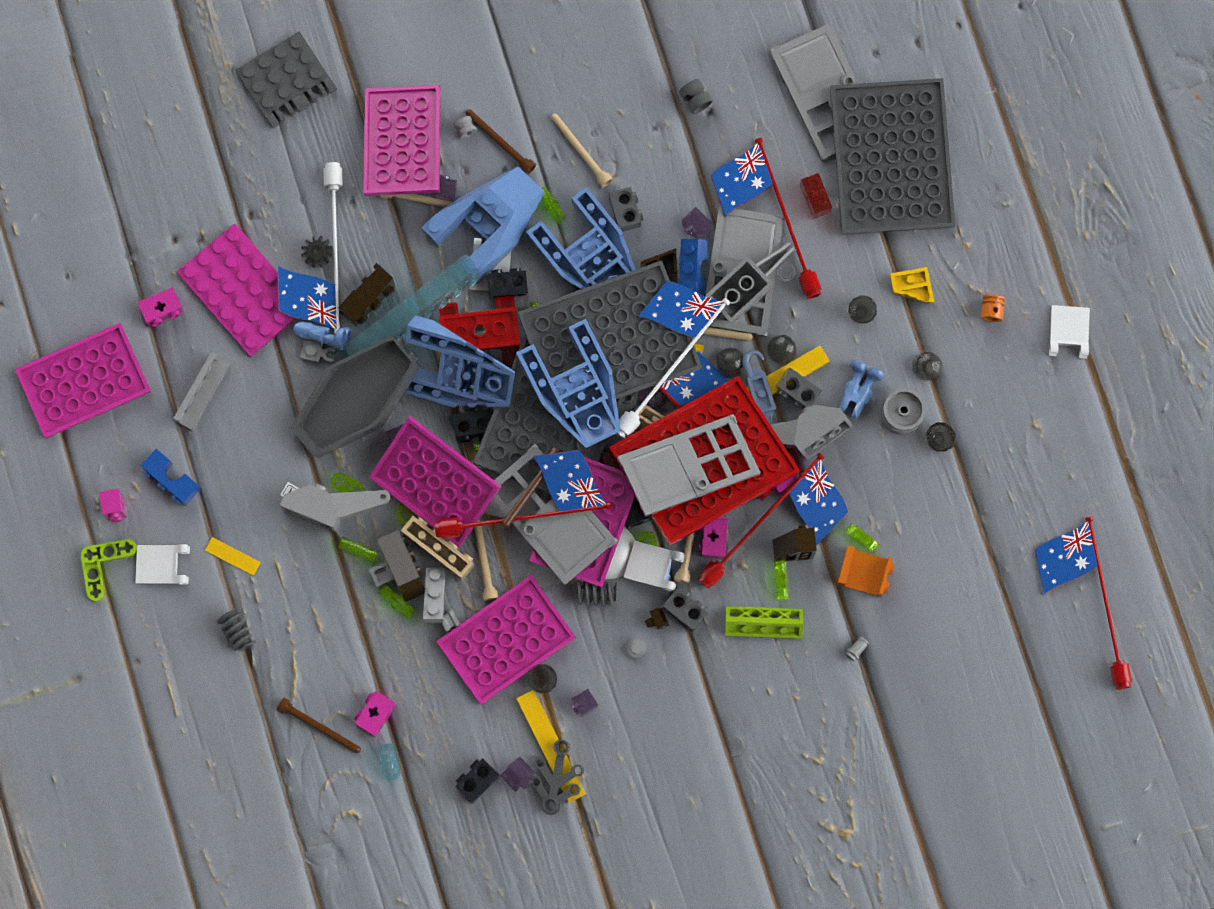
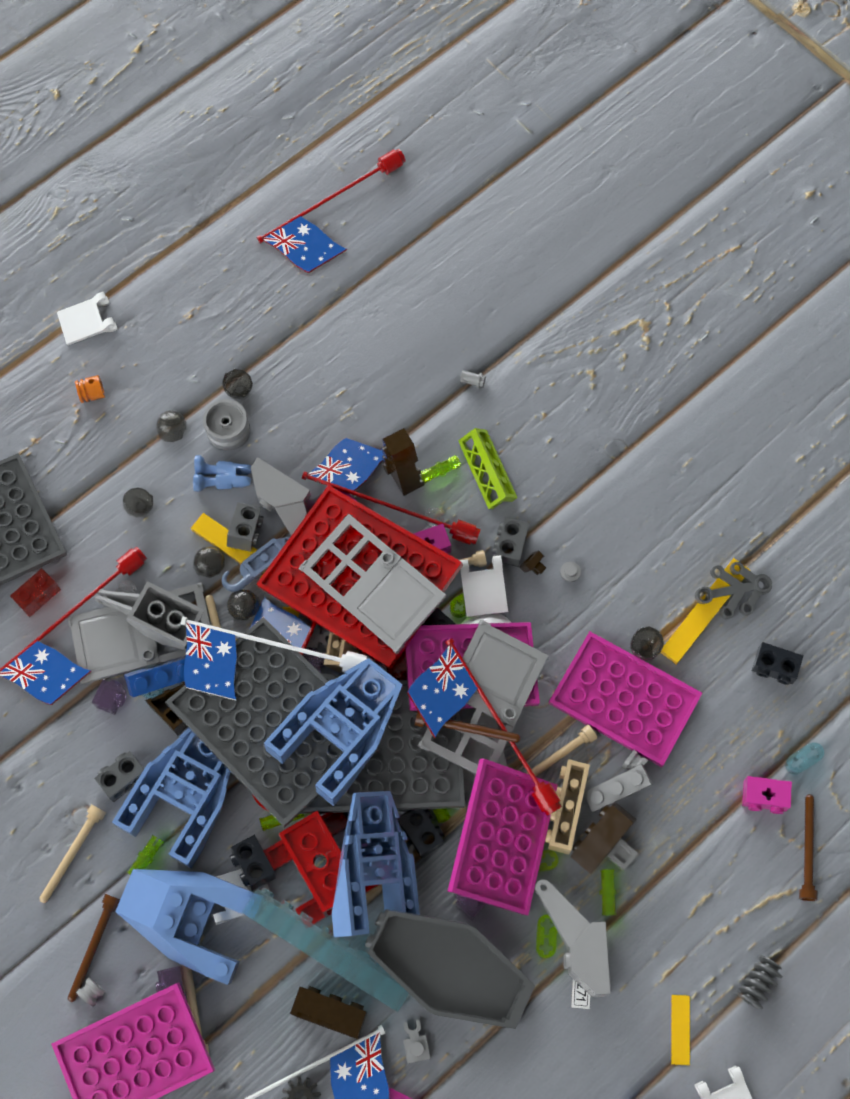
camera: 110 degrees left, 10 degrees down
medium blue piece [293,322,352,350] -> none
clear neon green pin [379,585,416,619] -> none
clear purple brick [500,757,536,792] -> none
clear purple brick [570,689,598,717] -> none
dark grey piece [577,580,617,607] -> none
orange panel [837,545,895,597] -> none
clear neon green beam [845,523,880,553] -> none
yellow wing [889,267,934,304] -> none

